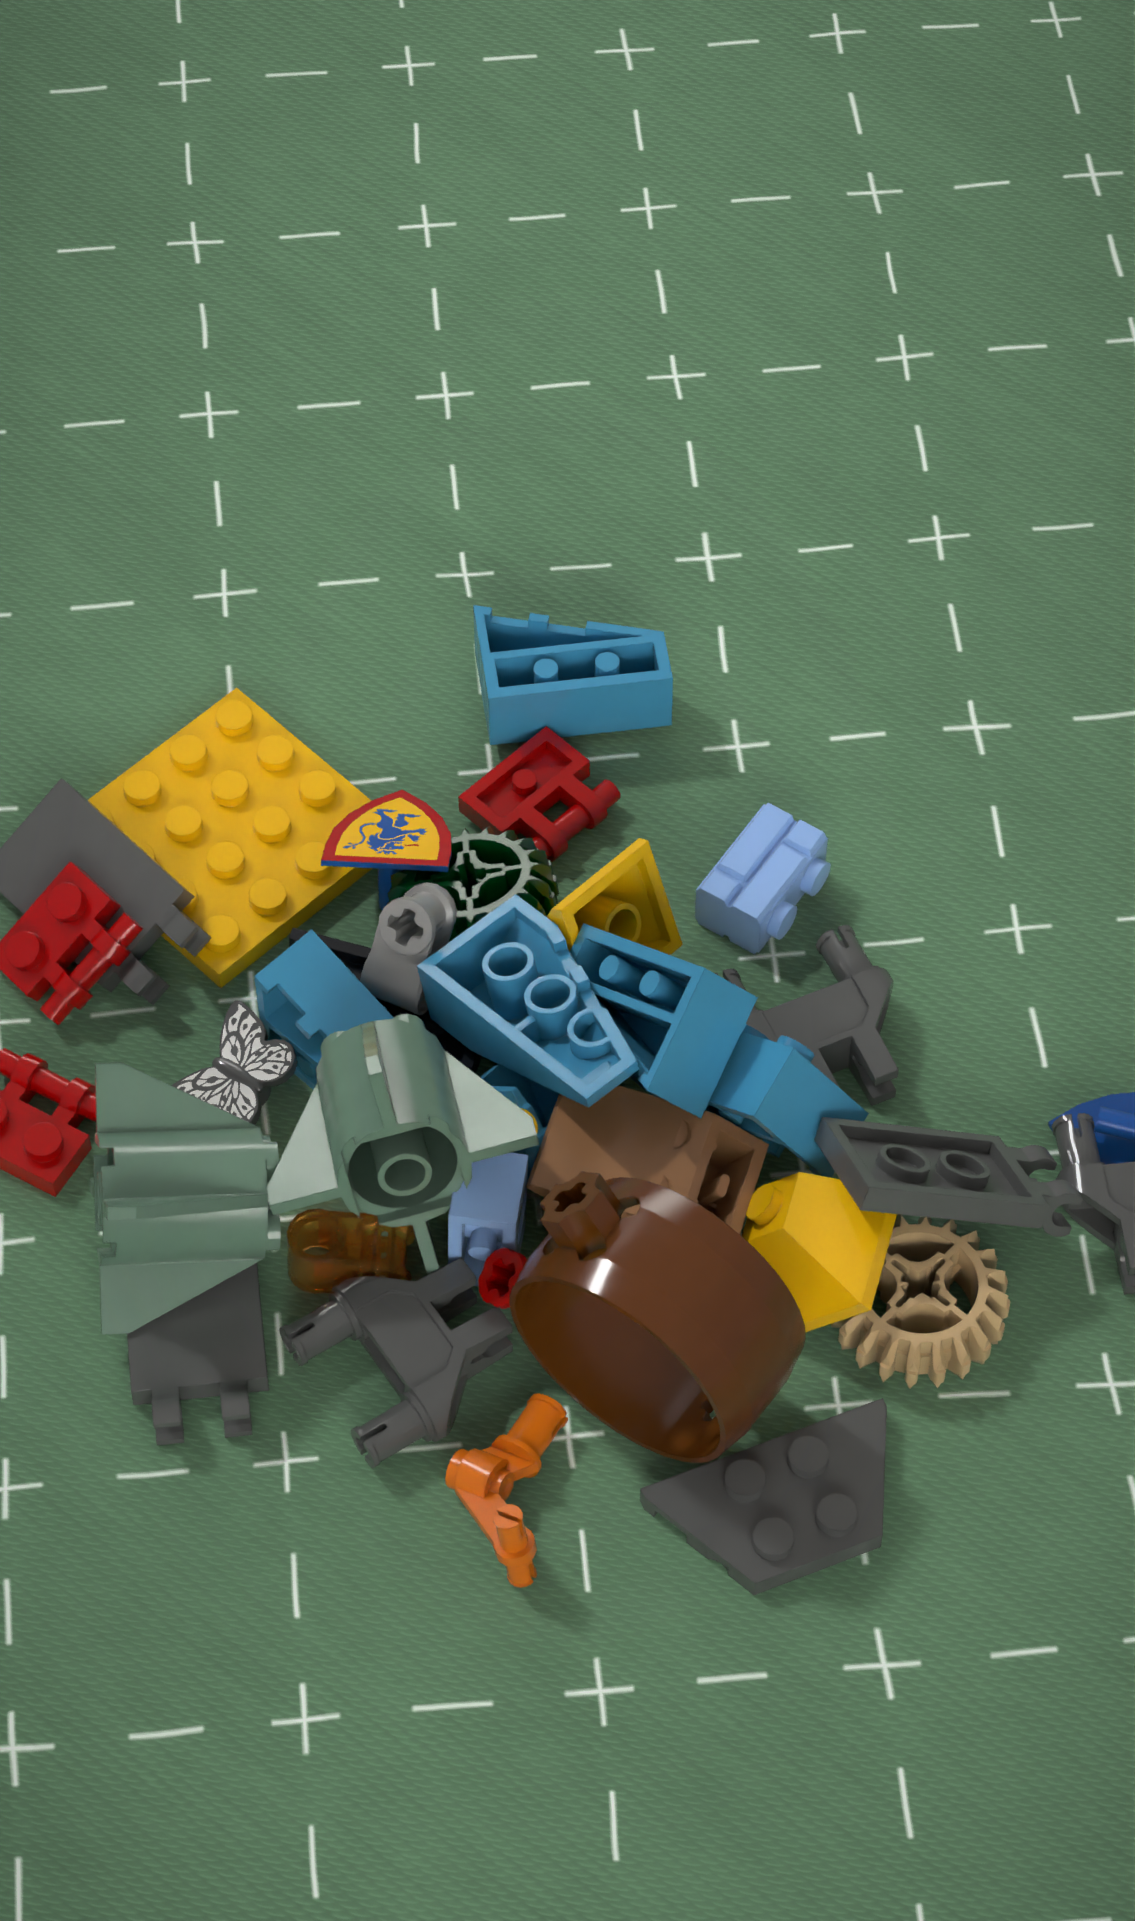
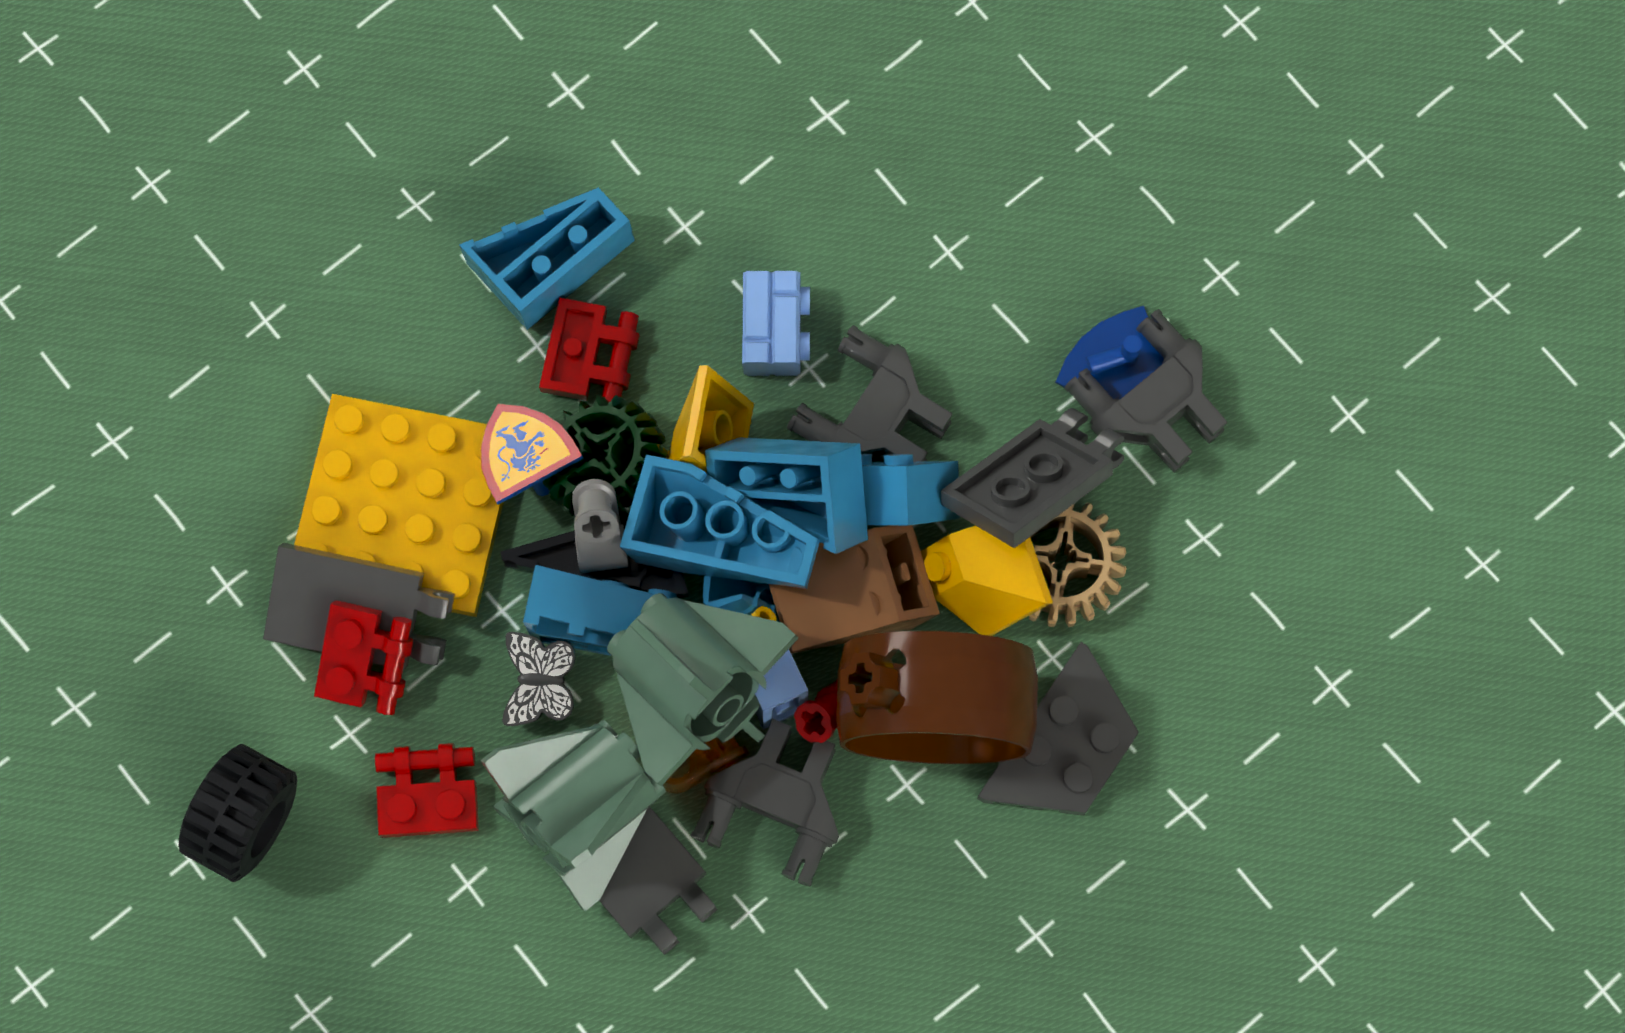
camera: 30 degrees left, 20 degrees up
orange pin [445,1393,568,1588] -> none

